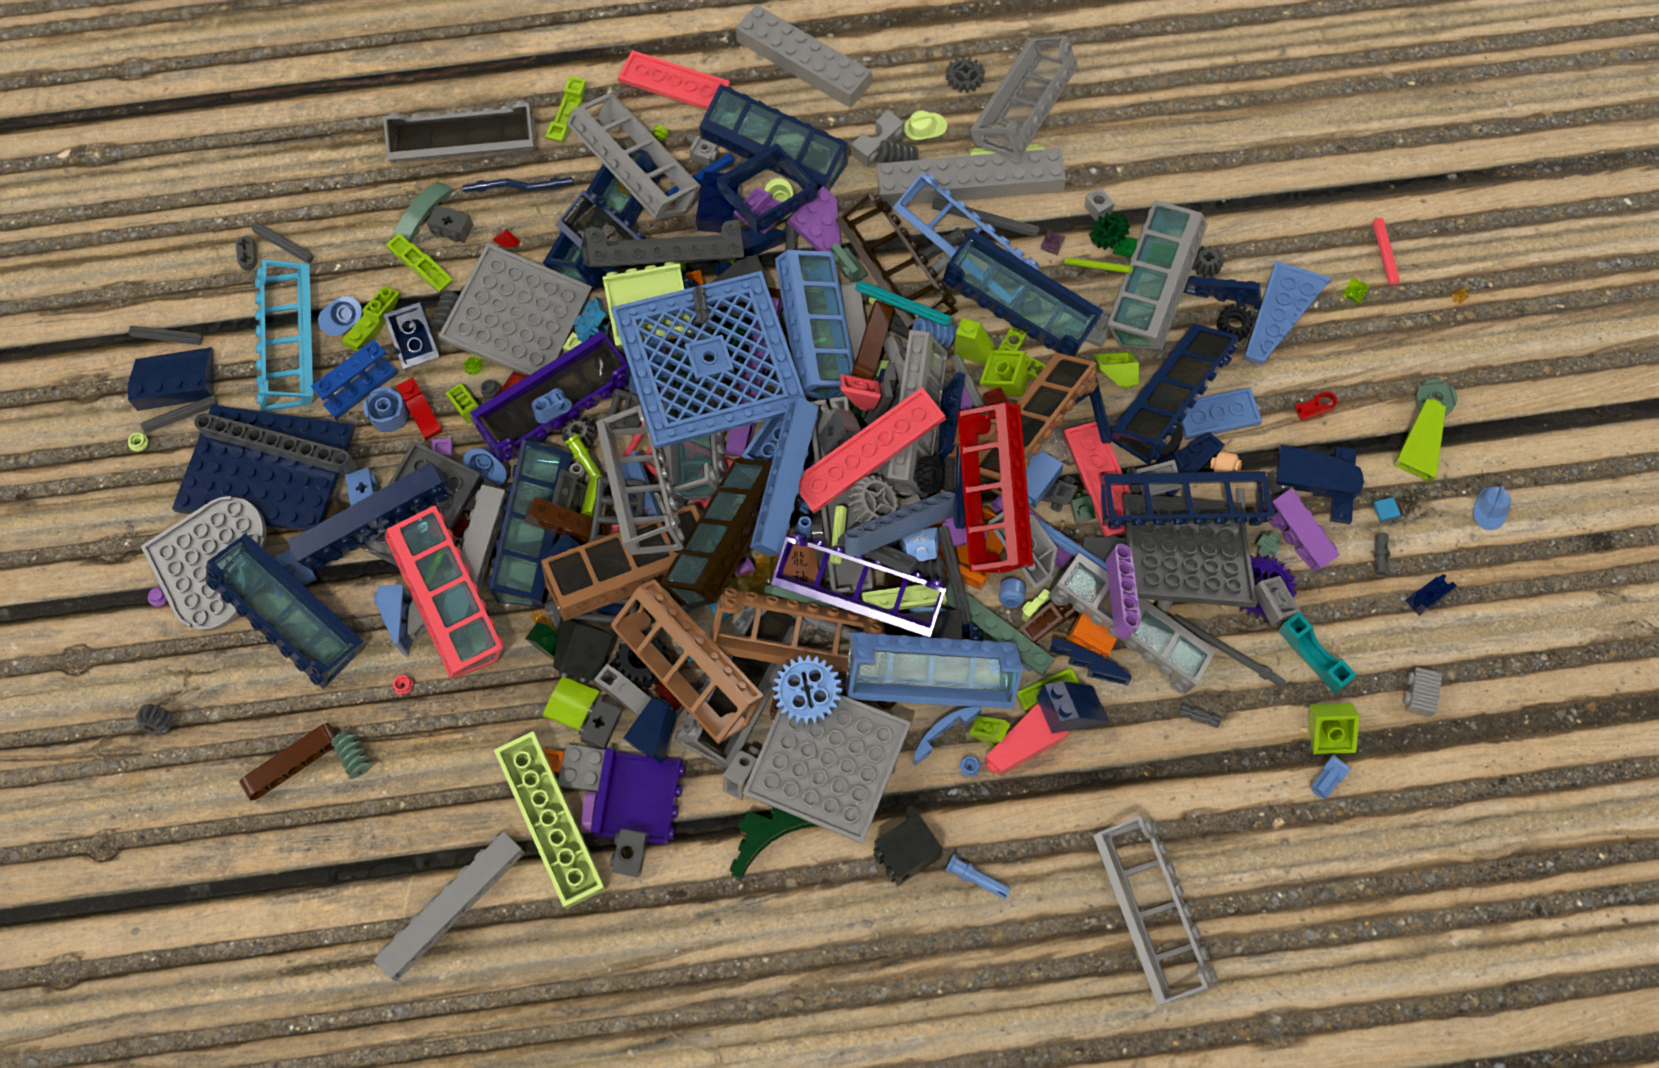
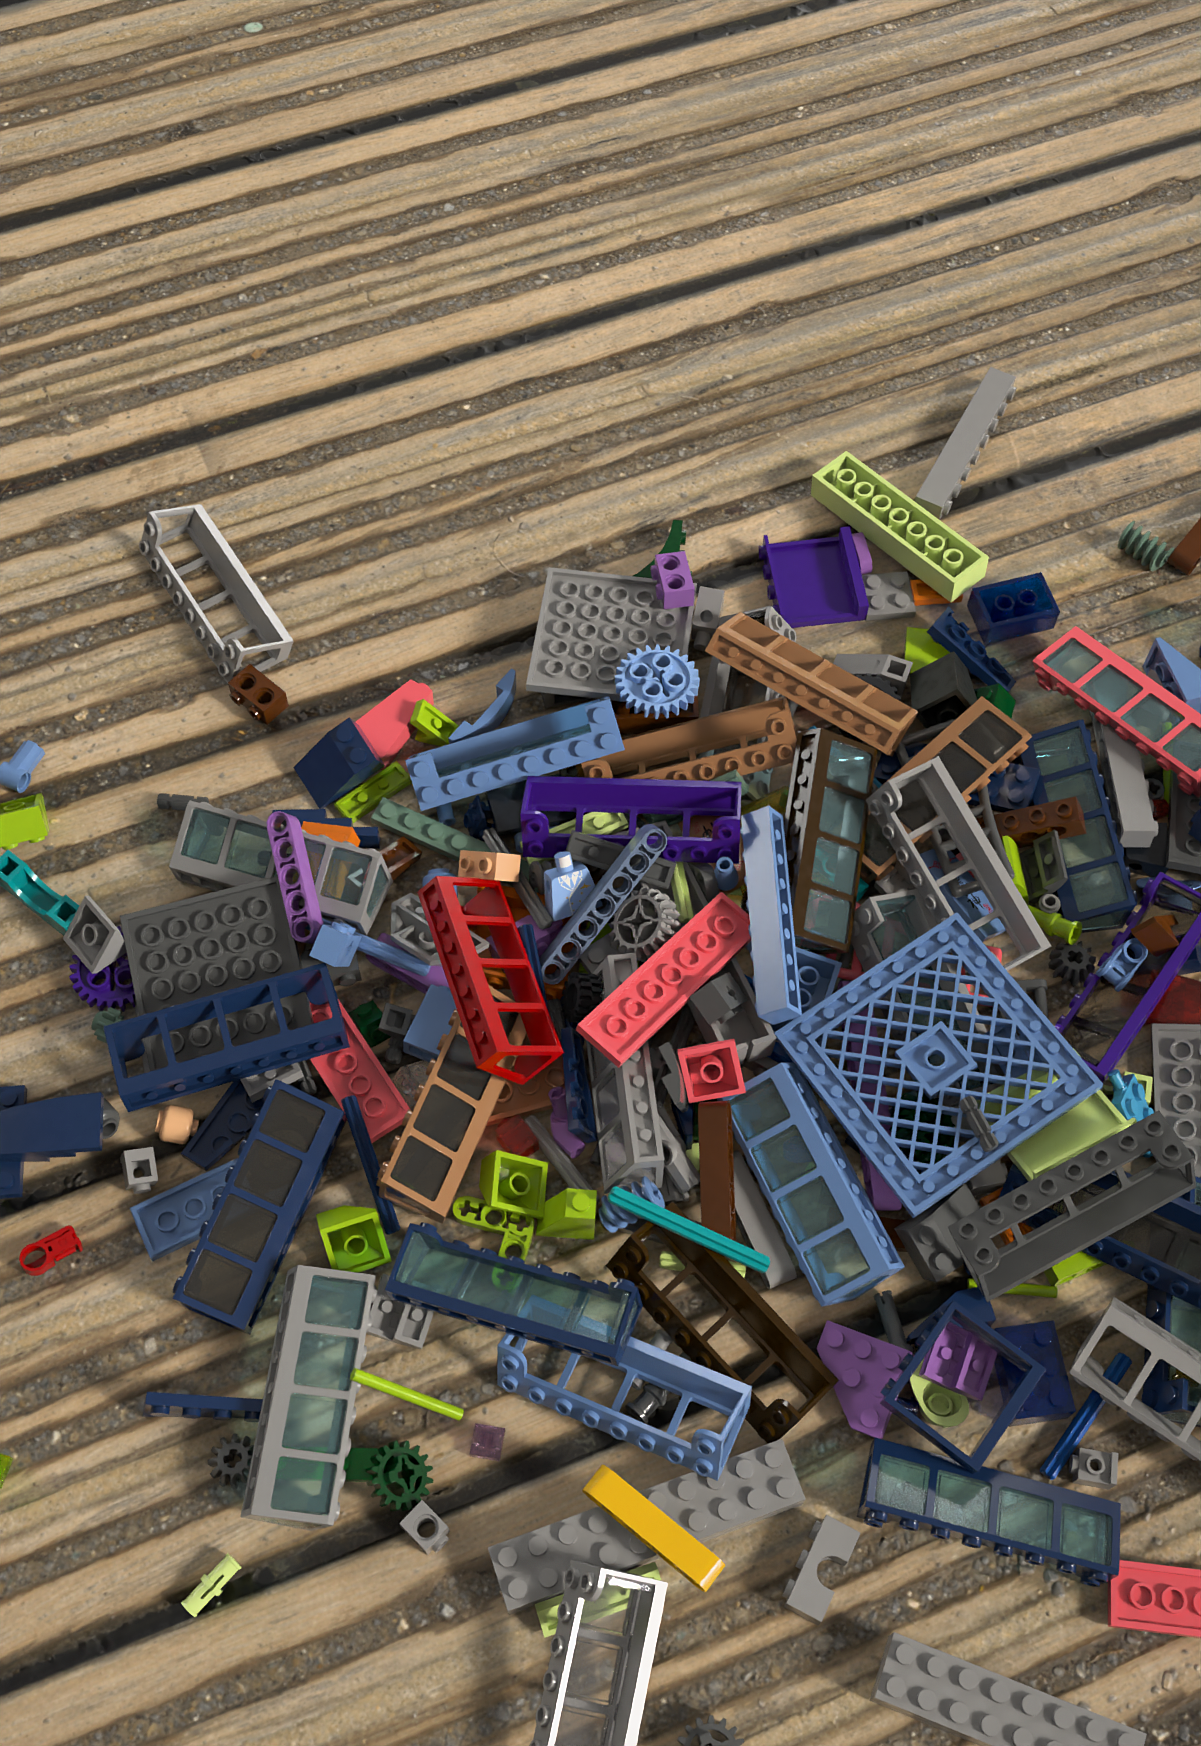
camera: 160 degrees right, 5 degrees down
coral plate [393,675,413,695] -> none
dark grey brick [579,700,621,750] -> none
dark grey brick [610,828,650,877] -> none
dark blue slope [623,697,676,764] -> none
lime plate [651,124,669,141] -> none
sand green bracket [831,243,867,282] -> none
pearl dark grey container [873,806,943,886] -> none
dark grey piece [878,140,919,163] -> none
yellowish green piece [904,110,947,140] -> none
dark grey axle [932,199,1040,237] -> none
medium blue pin [945,854,1011,900] -> none
medium blue plate [959,756,980,776] -> none
yellowish green plate [1022,589,1050,622] -> none
dark grey bar [1173,615,1286,688] -> none
black tyre [1216,304,1254,341] -> none
medium blue wing [1244,261,1331,365] -> none
medium lavender wedge [1263,489,1340,572] -> none
none -> light grey brick [120,1147,158,1194]
none -> yellowish green pin [181,1553,242,1617]
none -> reddish brown brick [228,664,289,725]
none -> medium blue brick [309,922,362,967]
none -> light nougat brick [458,850,521,882]
none -> yellow beam [582,1465,725,1592]
none -> medium lavender brick [651,551,695,609]
none -> dark blue wing [927,606,1016,693]
none -> clear blue brick [967,572,1060,645]
none -> reddish brown slope [1130,915,1179,957]

